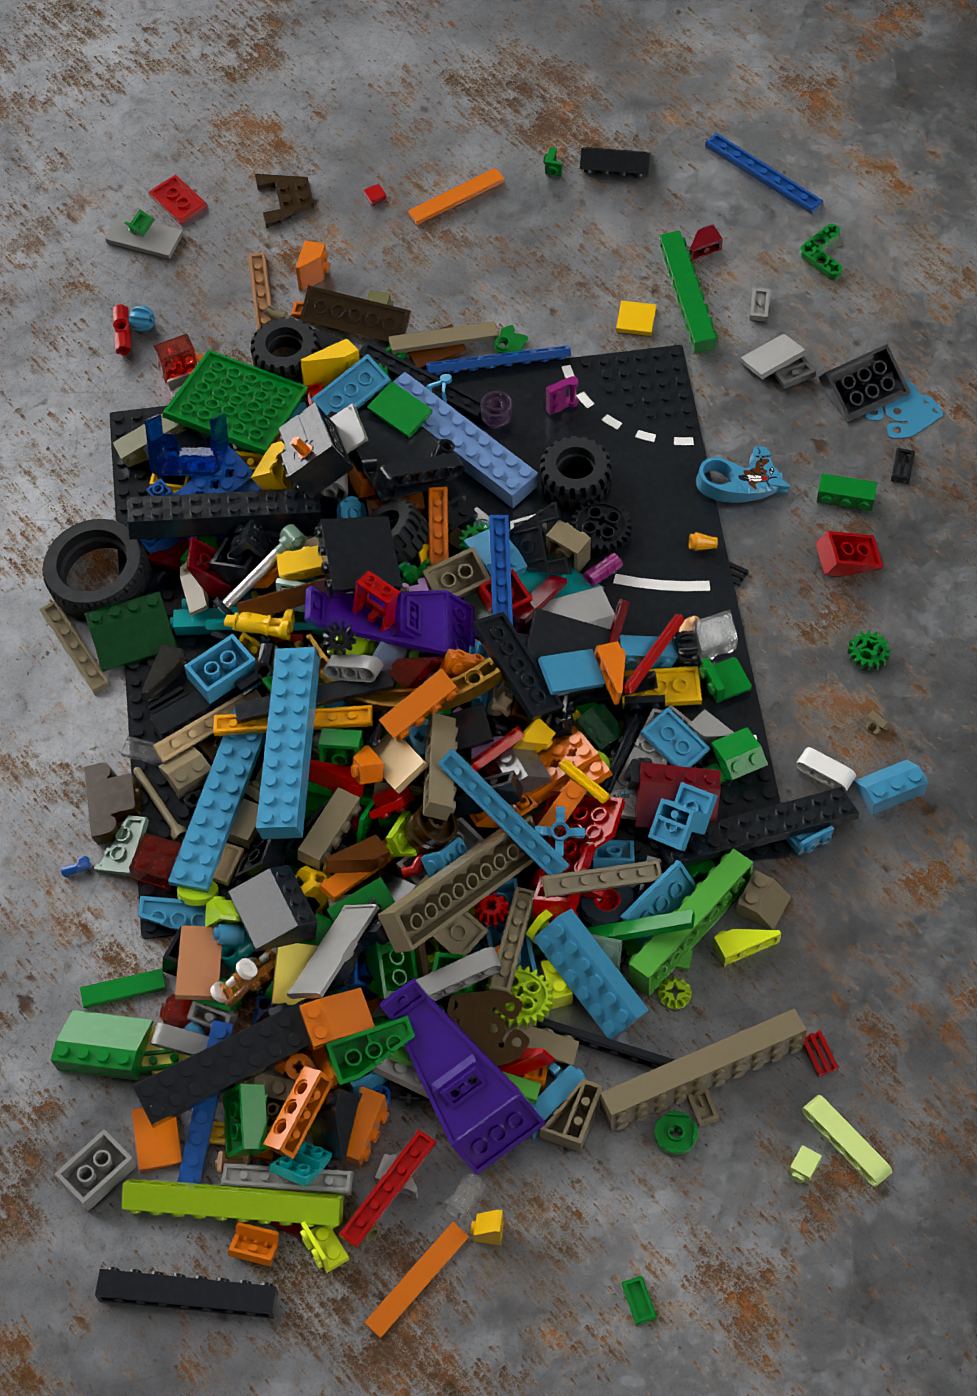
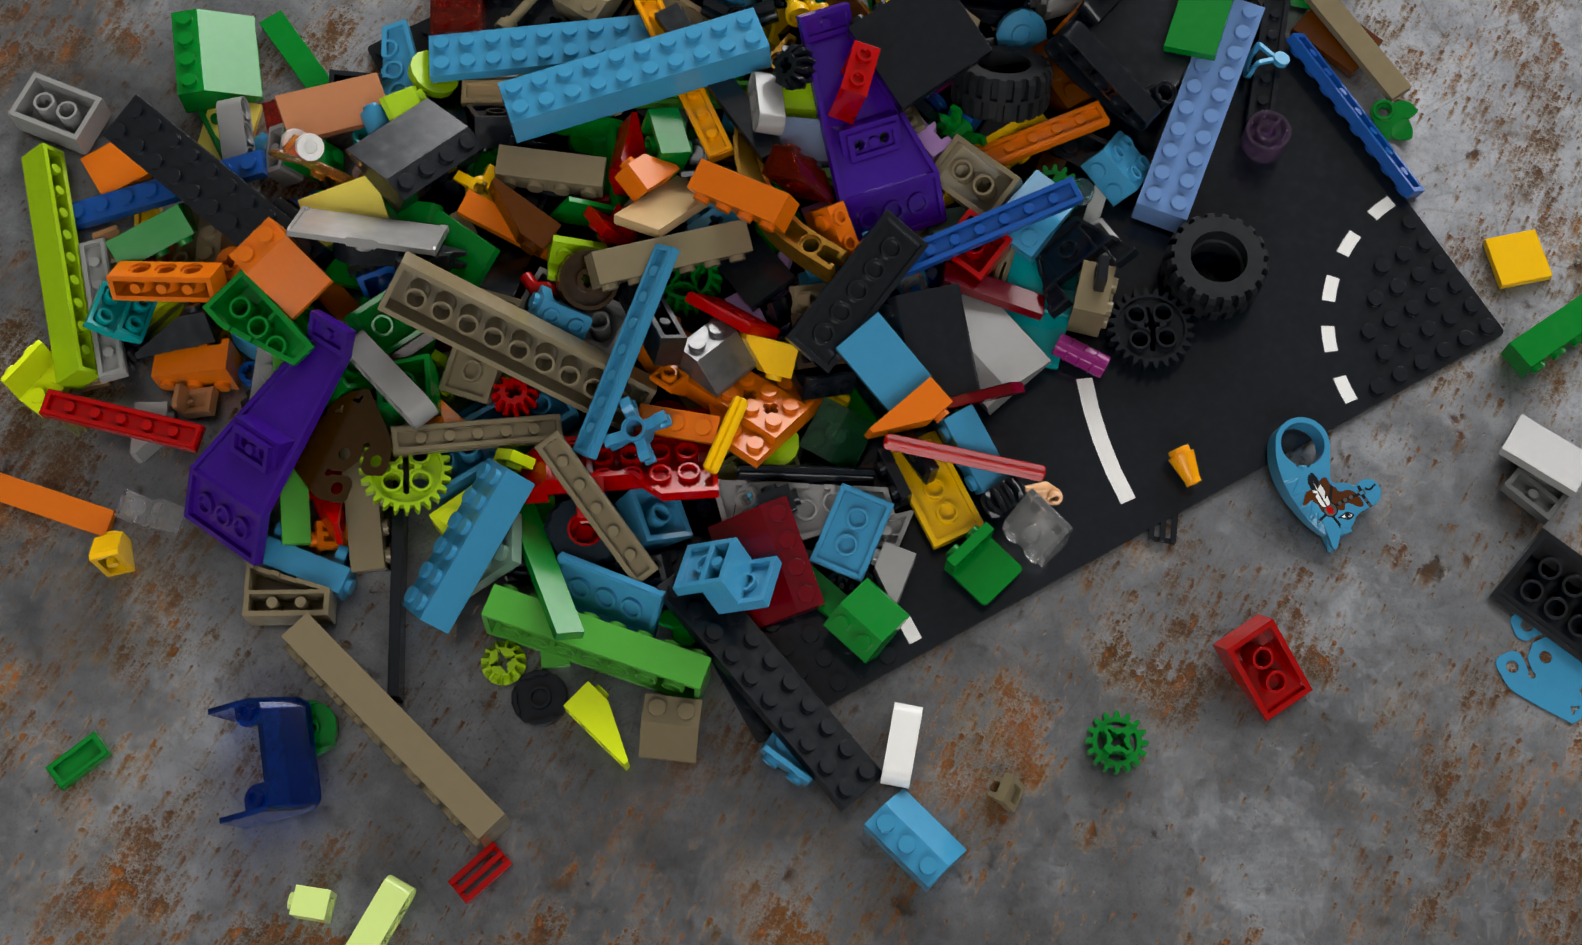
camera: 65 degrees right, 10 degrees up
orange bracket [228,1222,279,1266] -> none
magenta plate [546,376,578,415] -> none
dark tan plate [687,1086,720,1128] -> none
green brick [817,473,878,511] -> none
black tile [891,448,915,484] -> none
none -> medium nougat bracket [171,383,219,419]
none -> clear blue windscreen [208,696,322,829]
none -> black tile [511,670,569,727]
none -> dark azure bracket [1081,131,1150,206]
none -> black tile [1093,255,1110,292]

